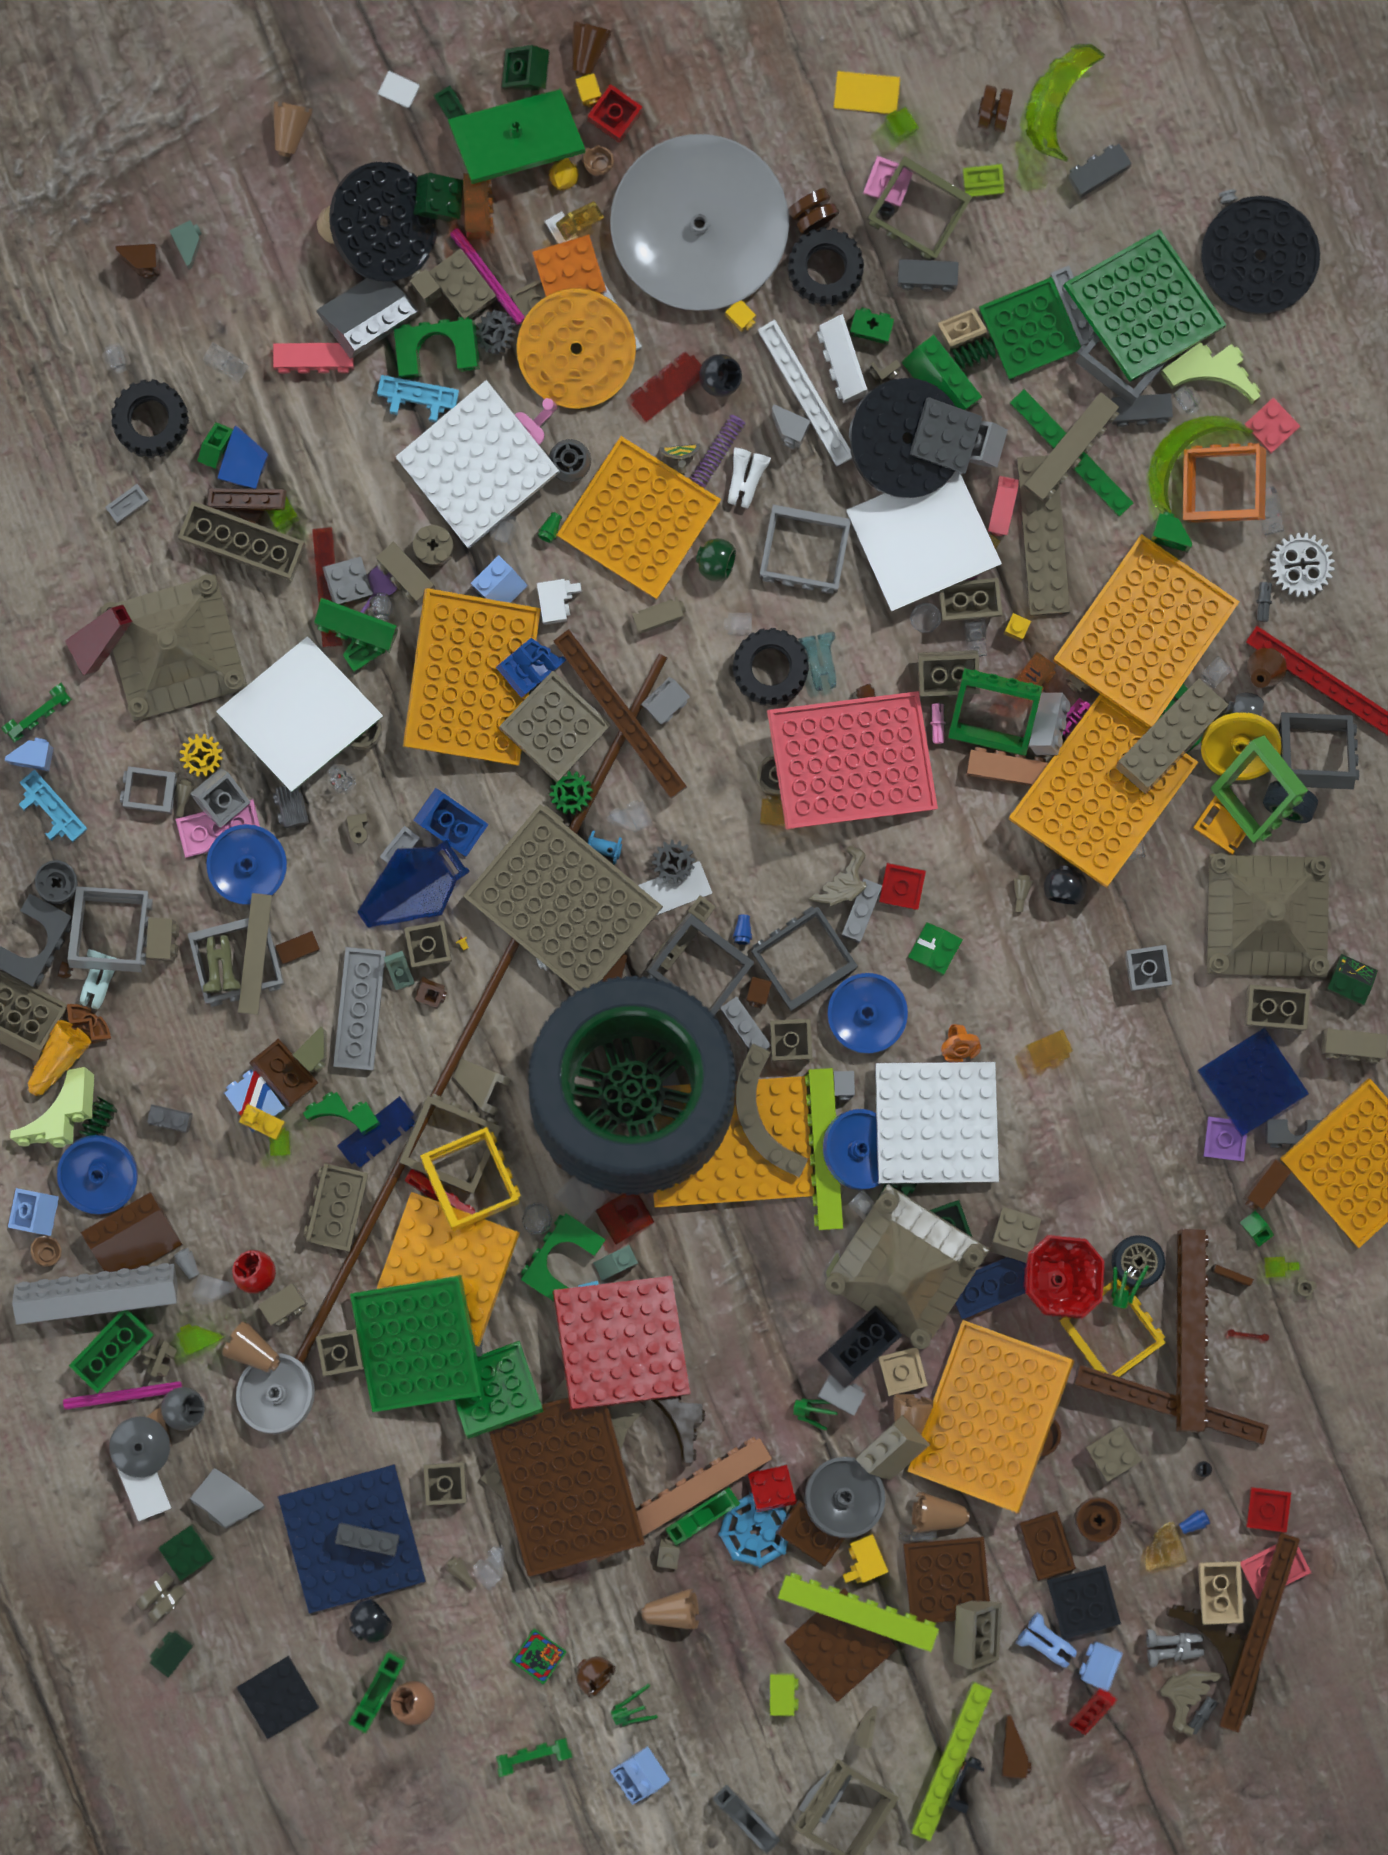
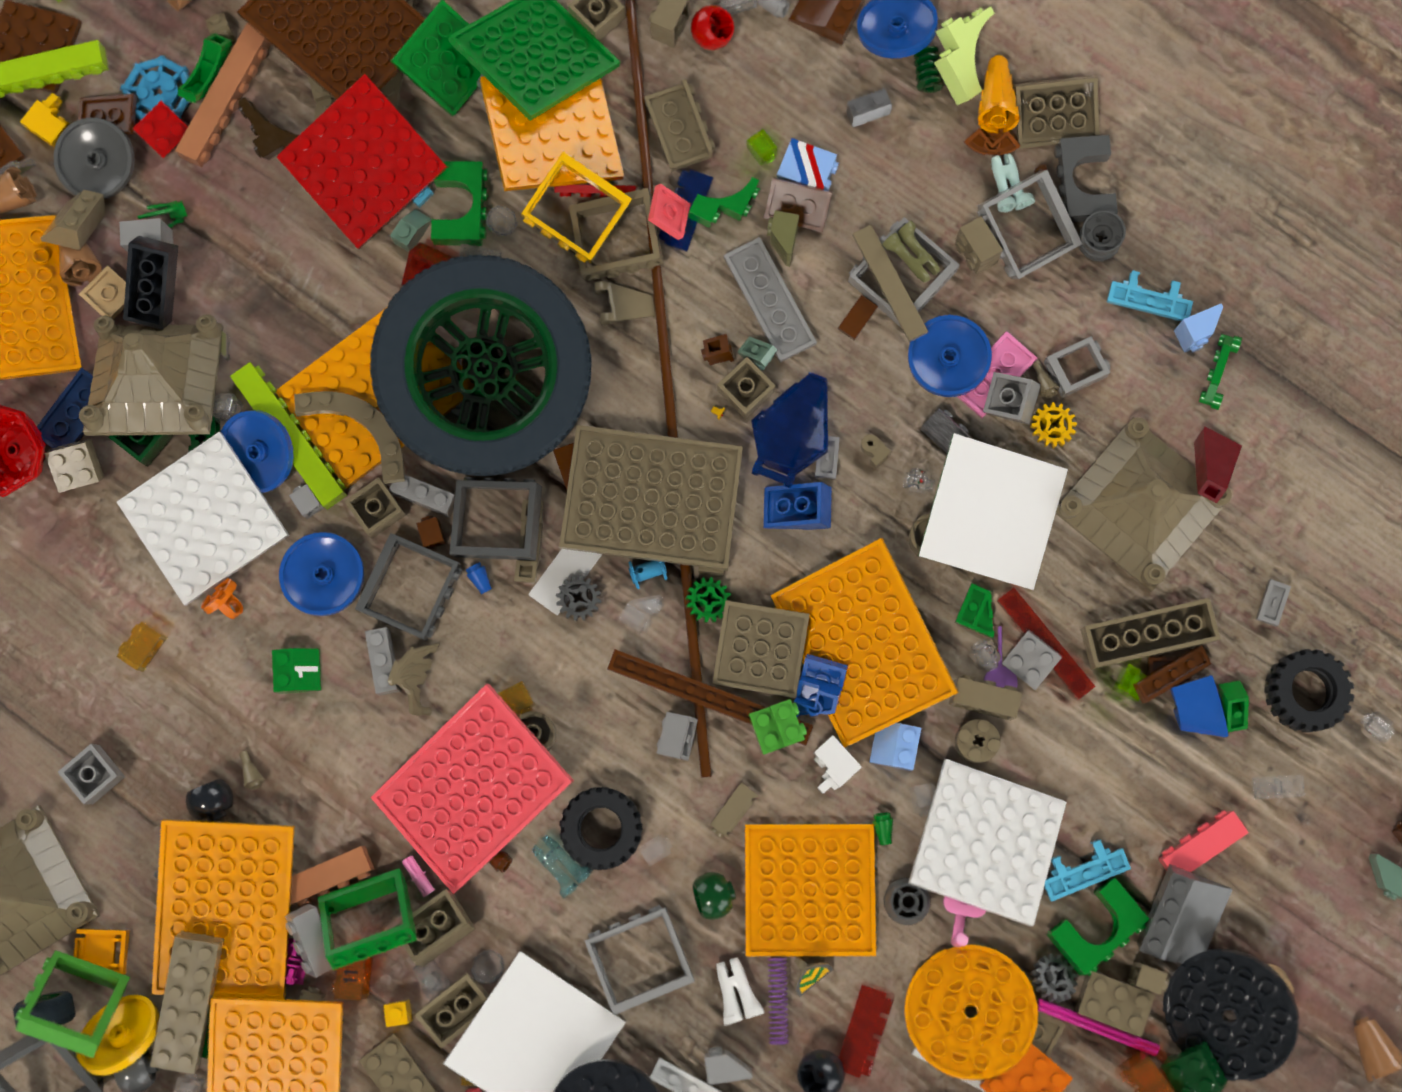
camera: 155 degrees right, 5 degrees down
yellow hinge [239,1104,286,1140] -> none
green slope [314,598,398,654] -> none
red plate [879,863,926,910] -> none
none -> coral plate [648,183,690,240]
none -> bright green plate [748,699,807,755]

